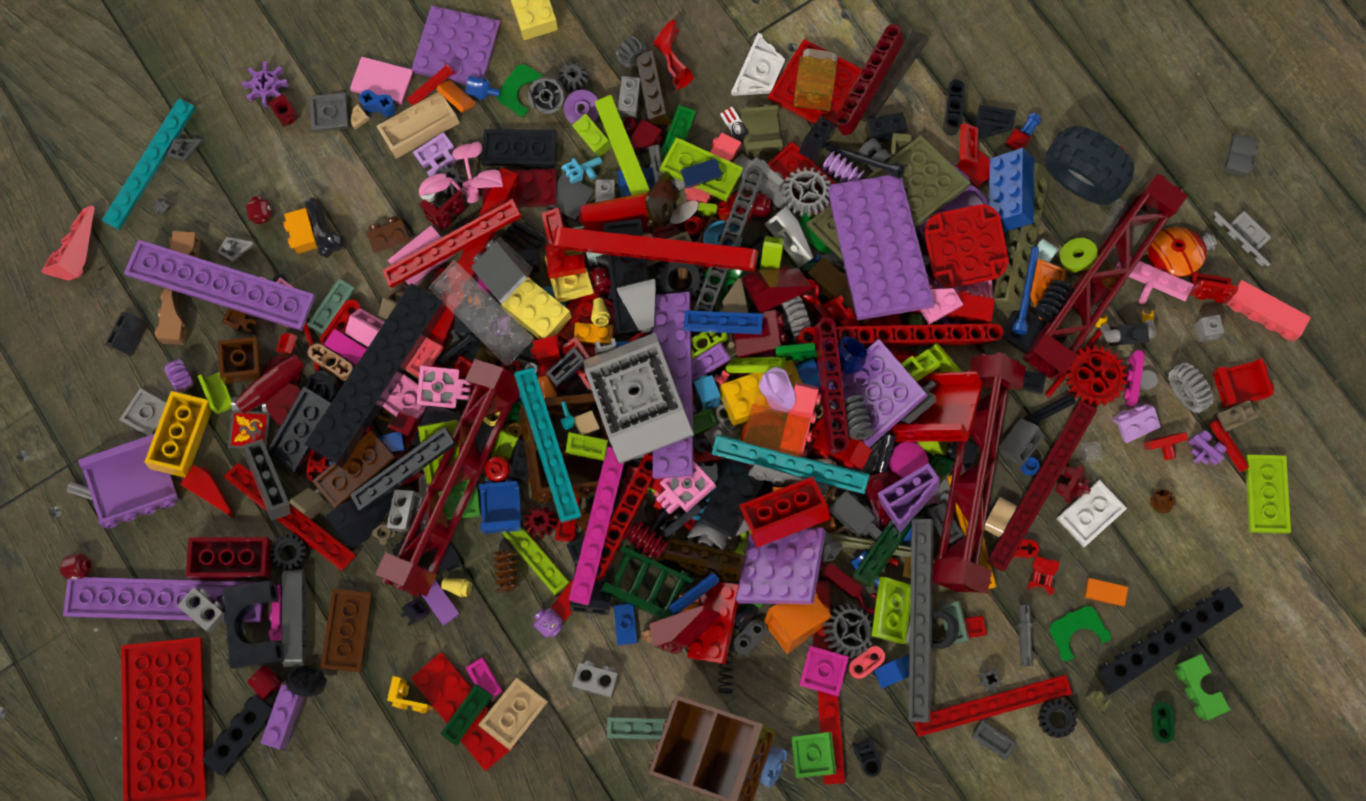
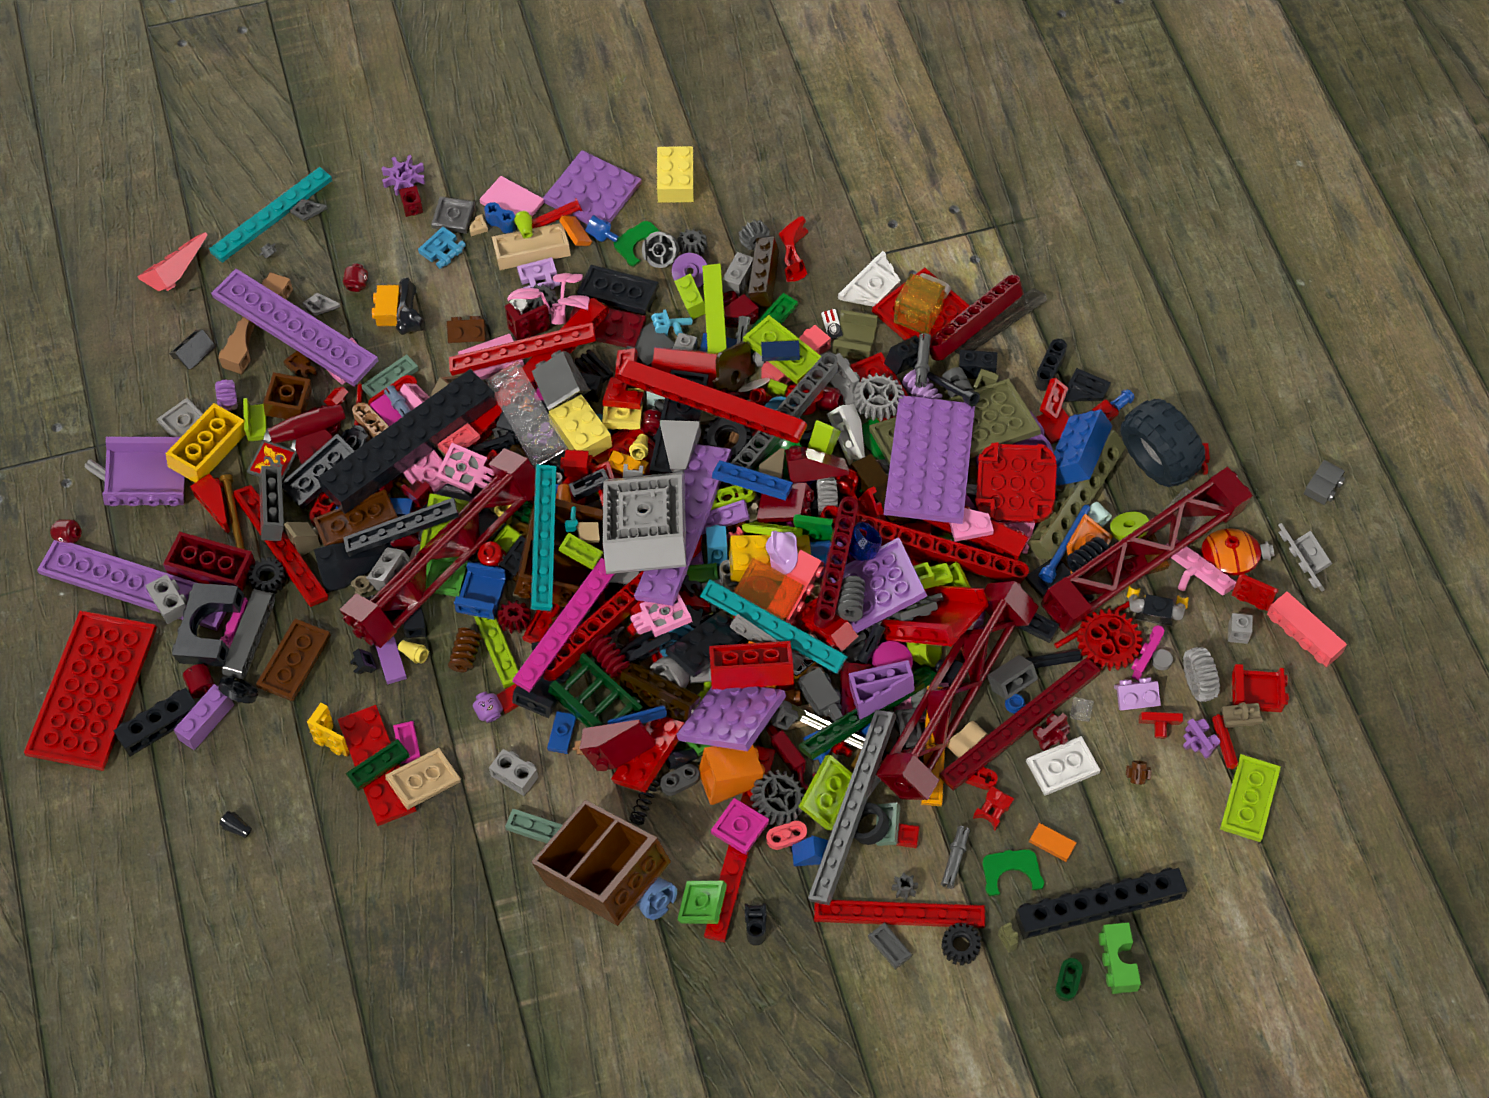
camera: 15 degrees right, 15 degrees down
none -> pearl gold bar [219,474,245,550]
none -> sand blue pin [384,385,411,417]
none -> dark azure plate [418,227,466,269]
none -> lime cone [514,211,533,239]
none -> dark grey pin [915,333,931,388]

